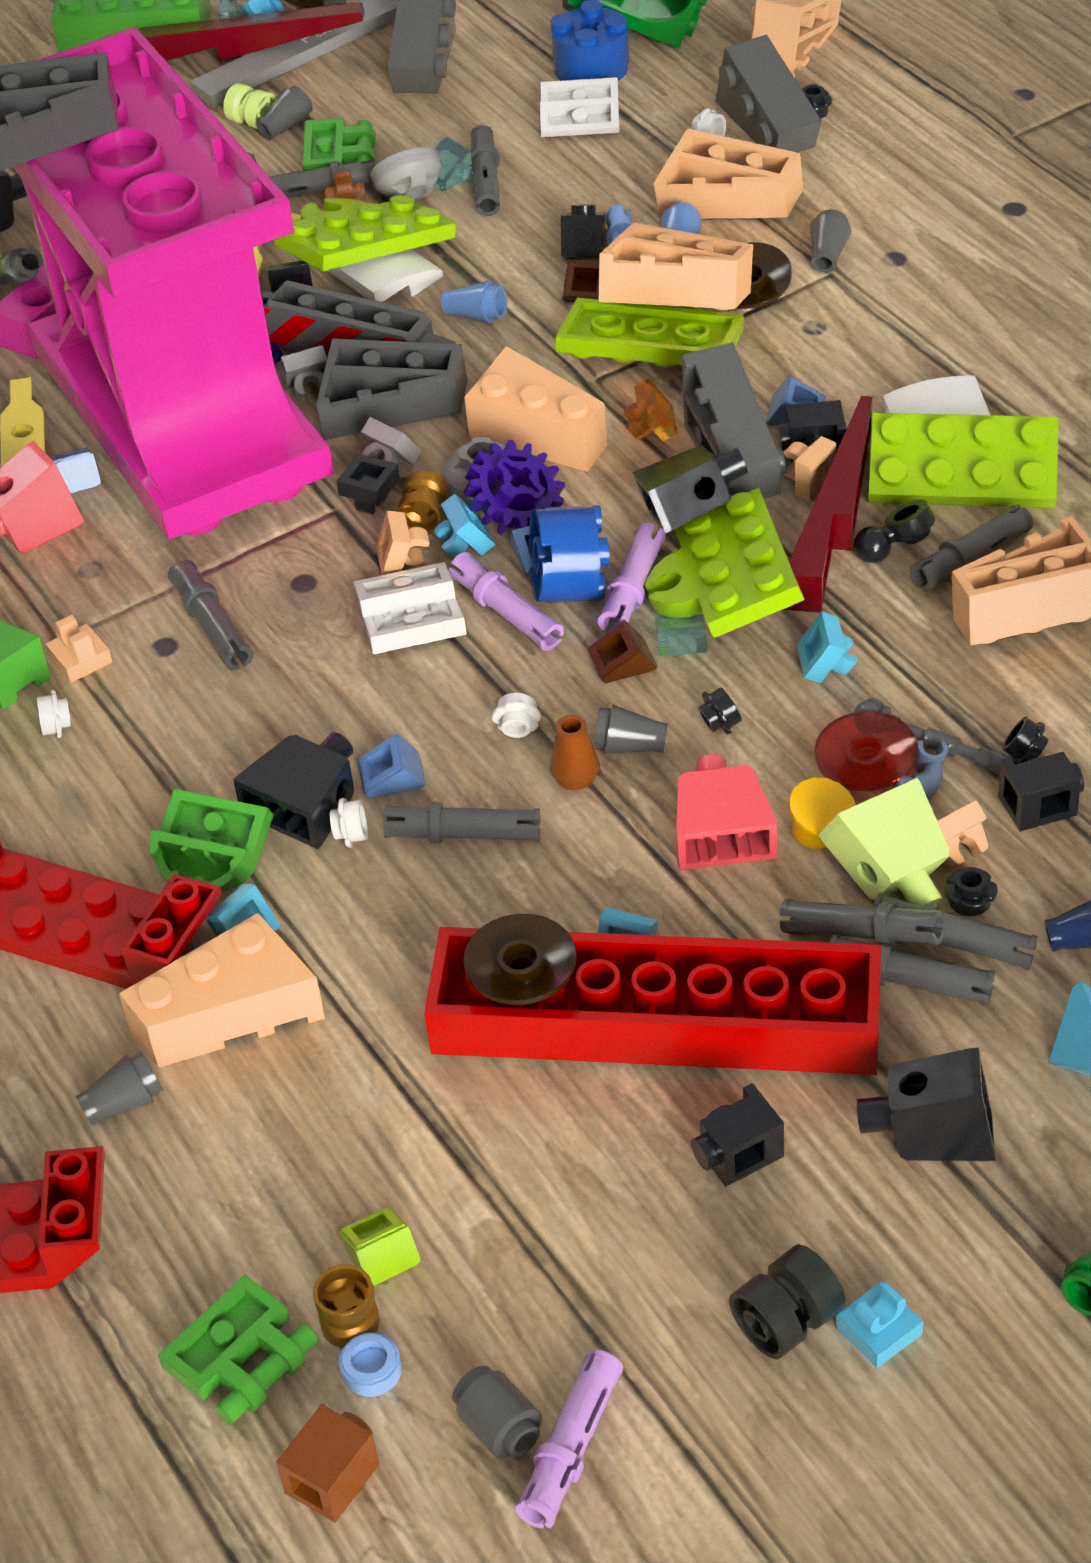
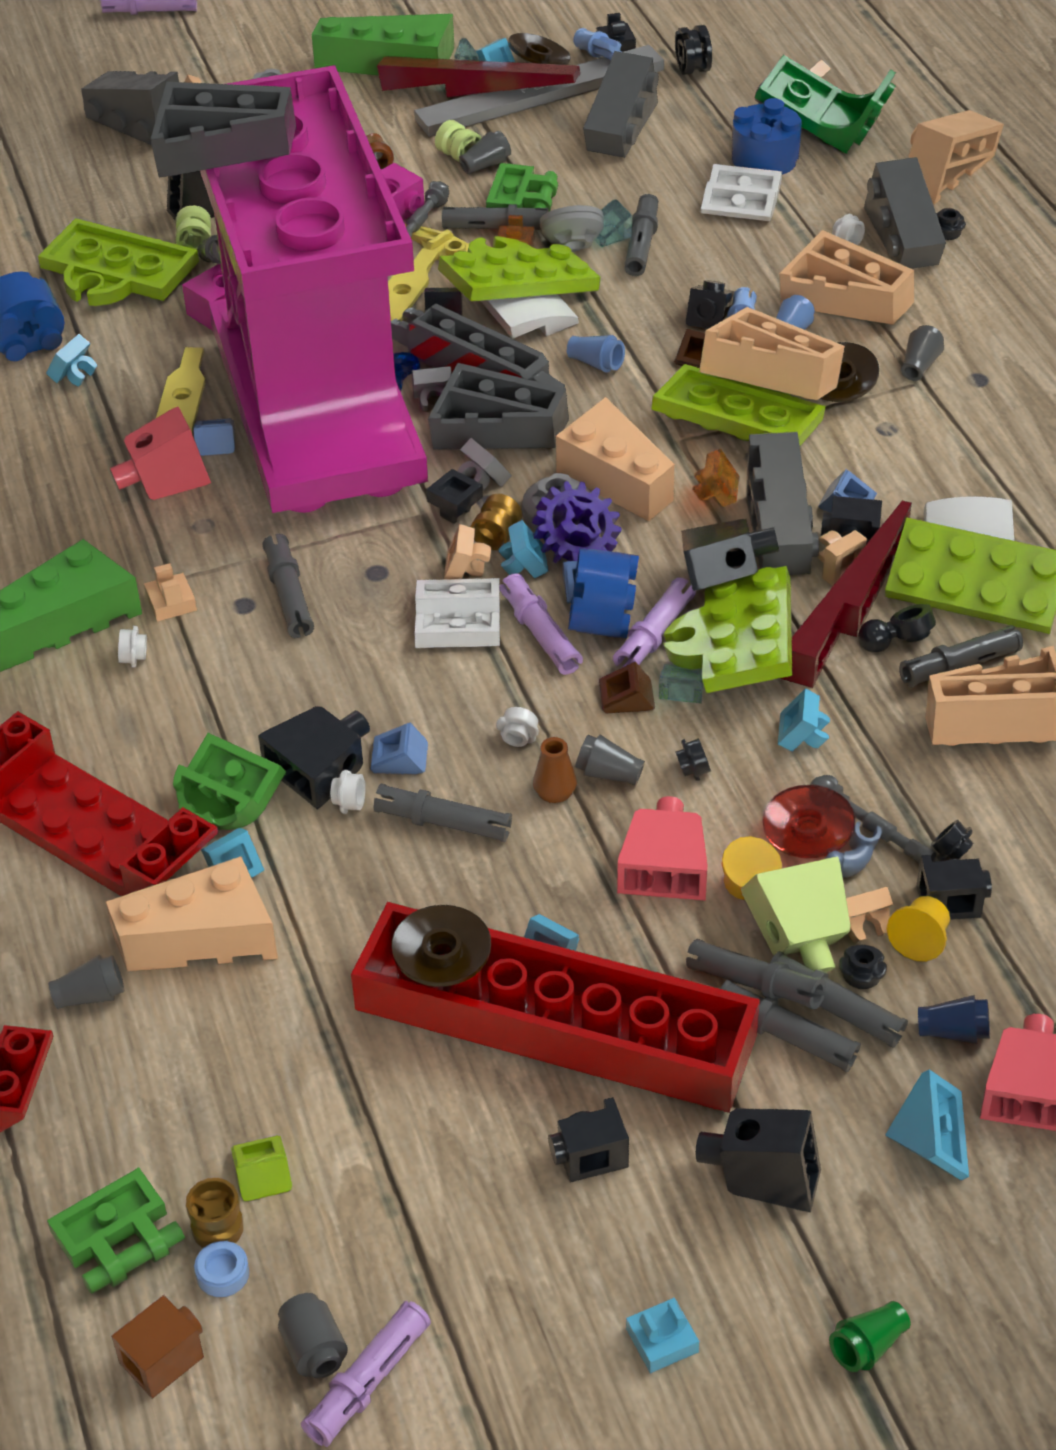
camera: 10 degrees right, 0 degrees up
pearl dark grey wheel [729,1244,846,1360] -> none
none -> yellow piece [886,896,950,962]

